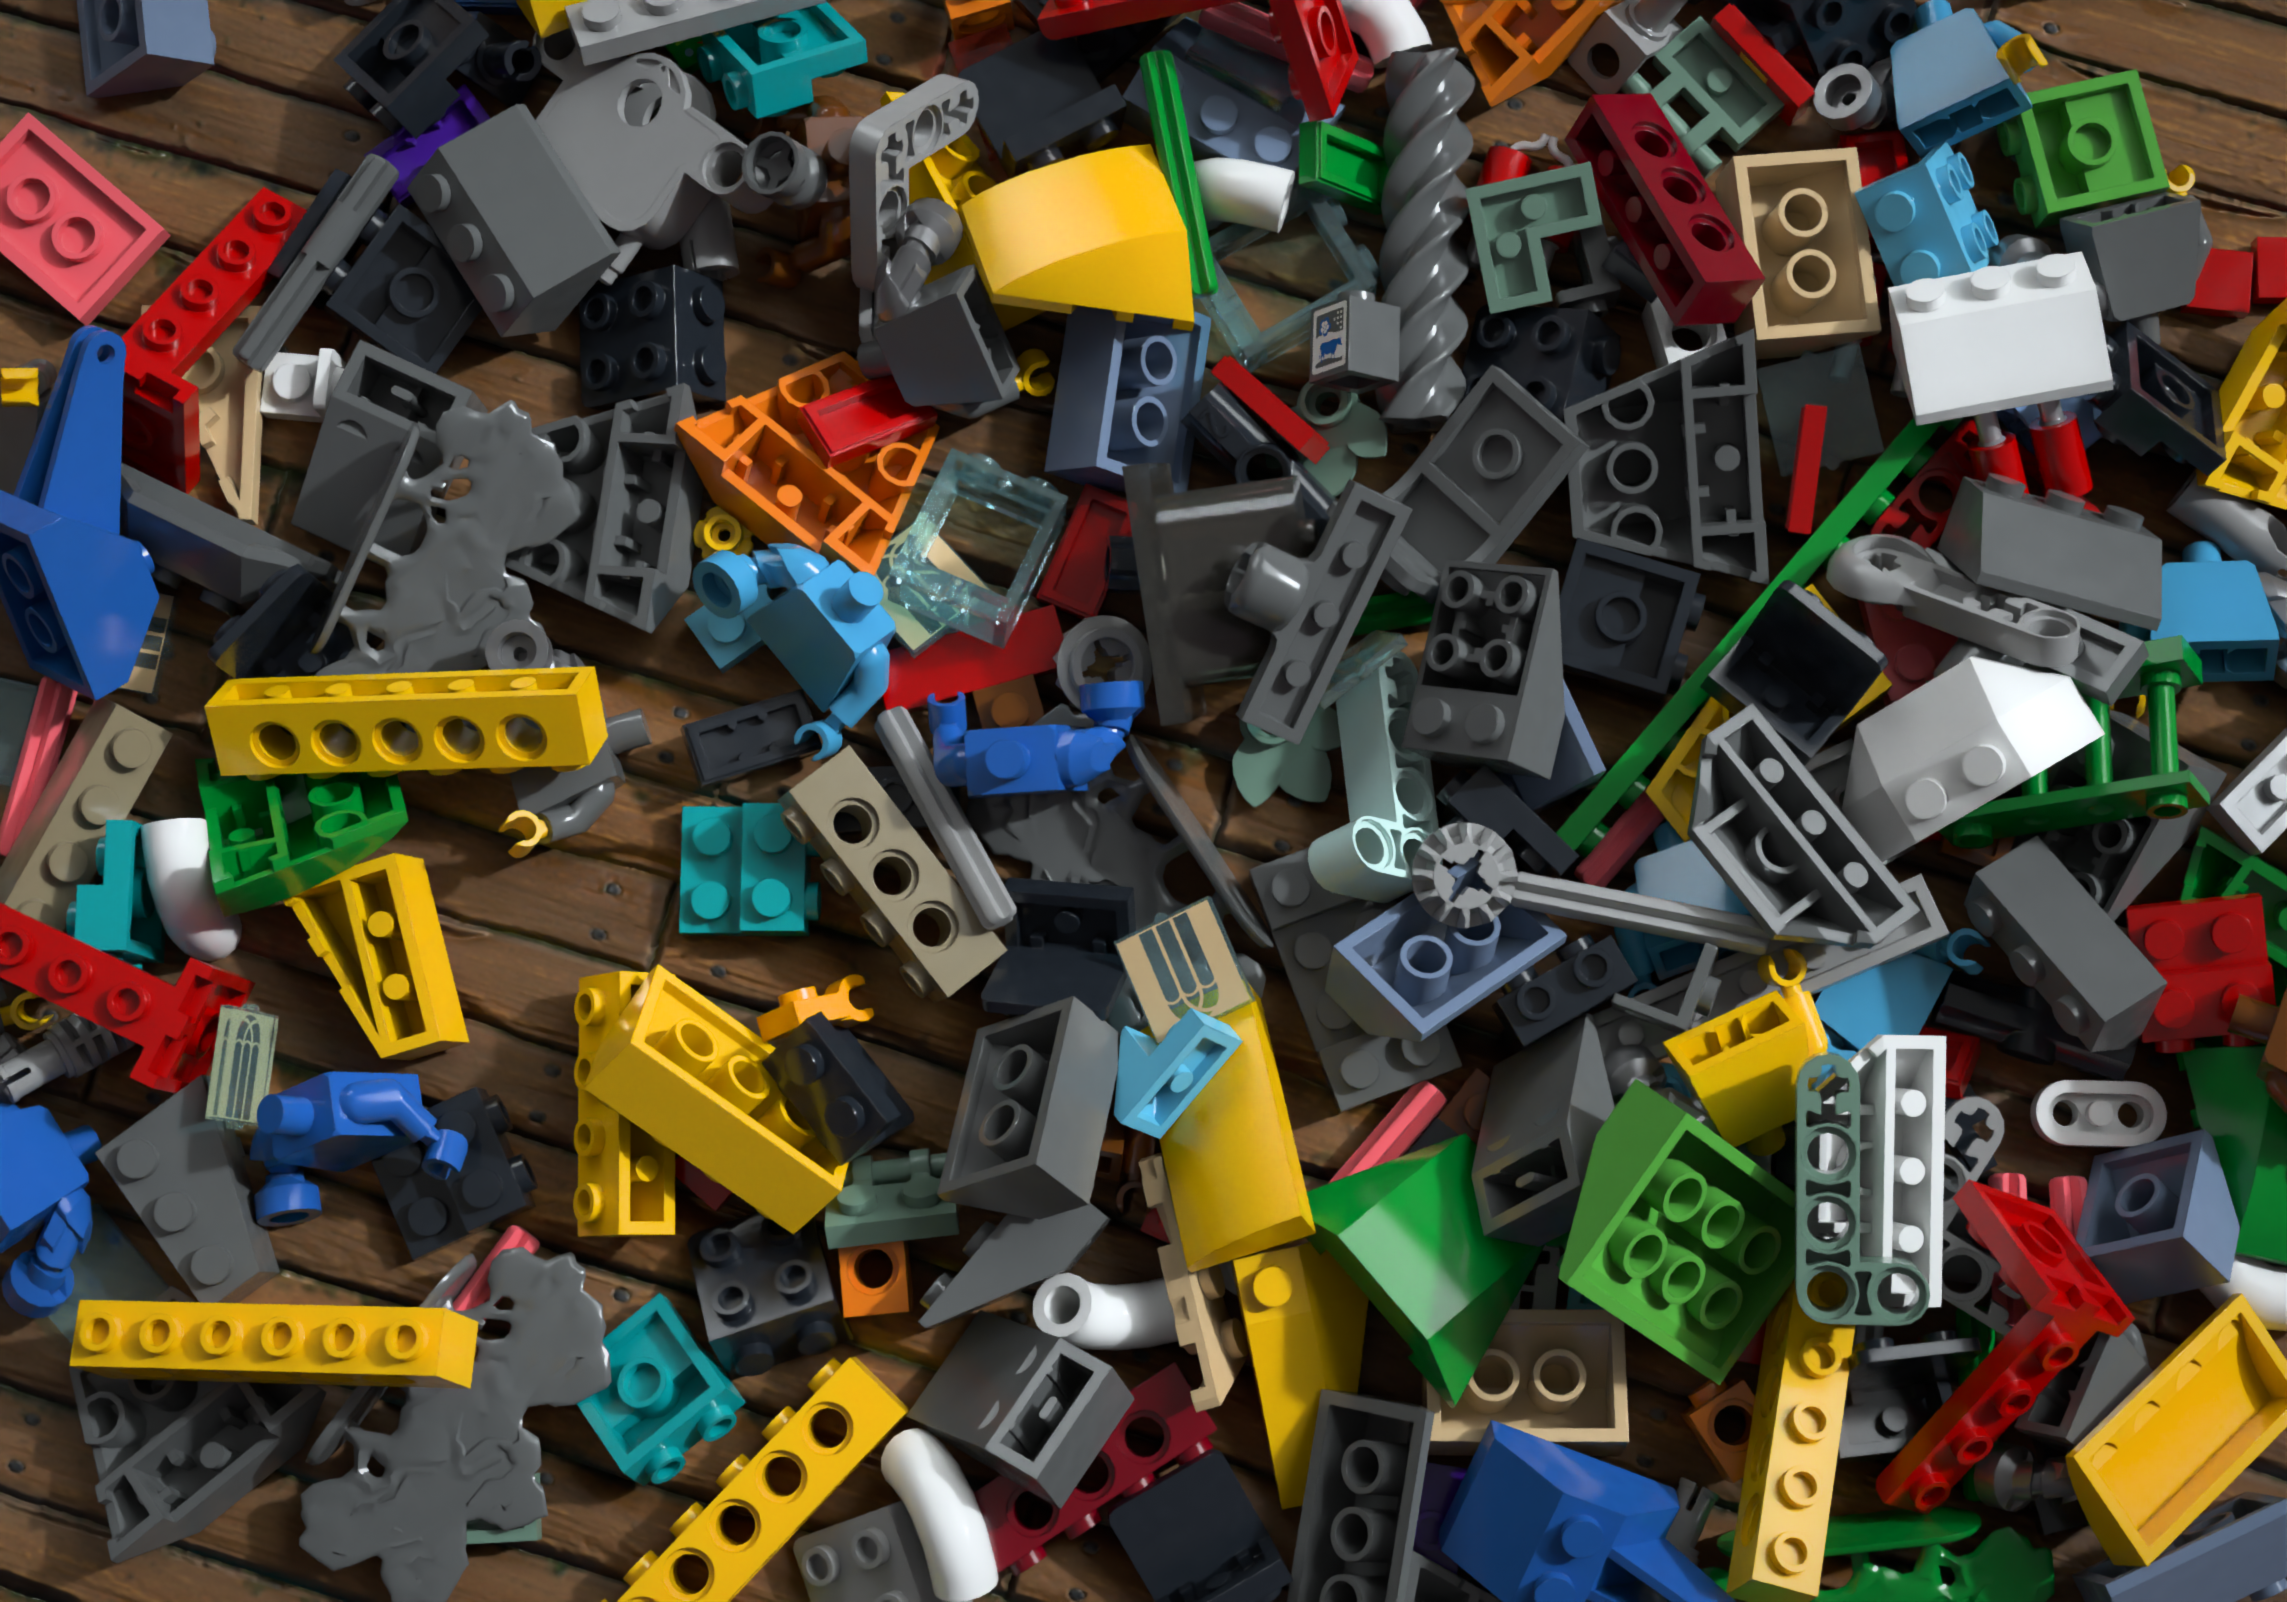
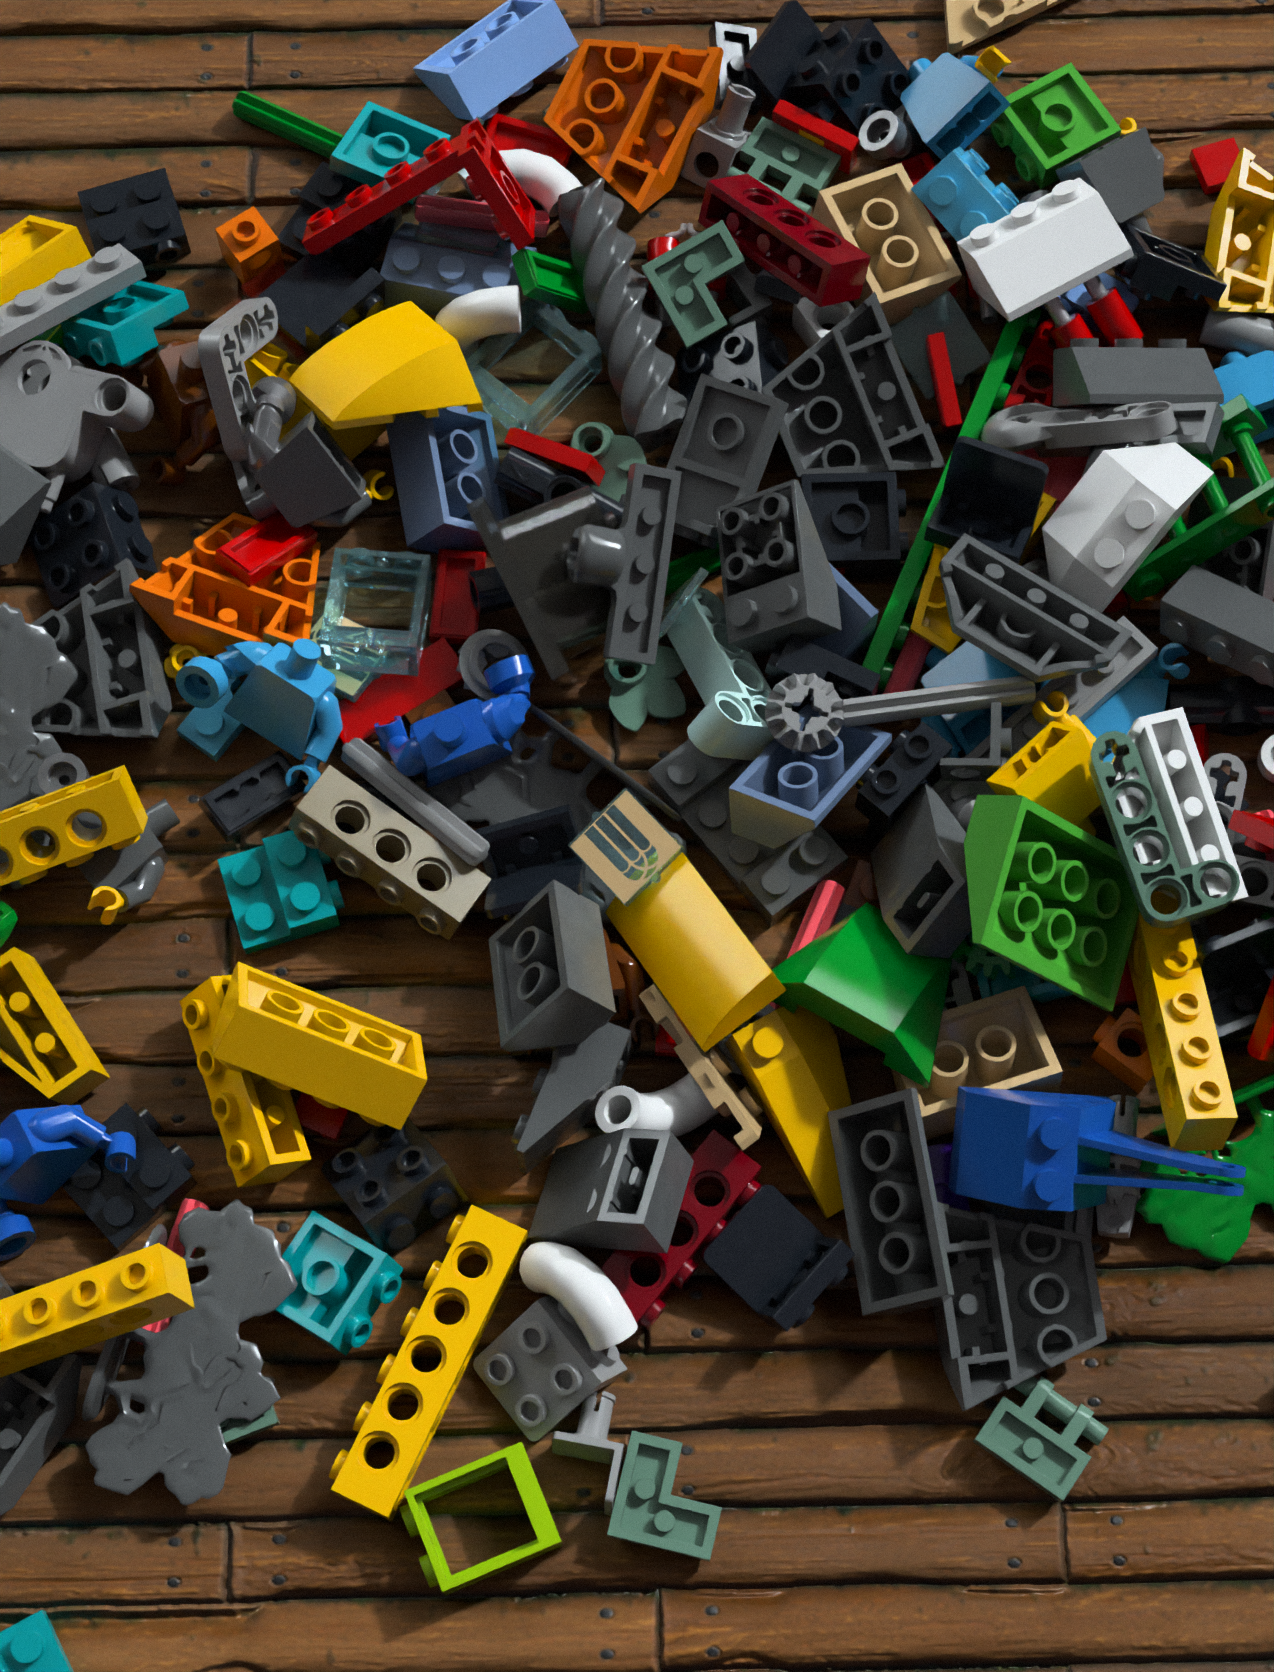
camera: 25 degrees left, 10 degrees down
dark grey wheel [741,131,828,211] -> none
light orange plate [756,974,874,1043] -> none
black bracket [762,1011,915,1166] -> none
sand green plate [825,1148,959,1249] -> none
orange brick [838,1240,914,1318] -> none
medium azure slope [1114,1008,1243,1139] -> none
green axle [1139,50,1218,299] -> none
dark grey brick [1309,290,1400,394] -> none
red tile [2181,248,2254,319] -> none

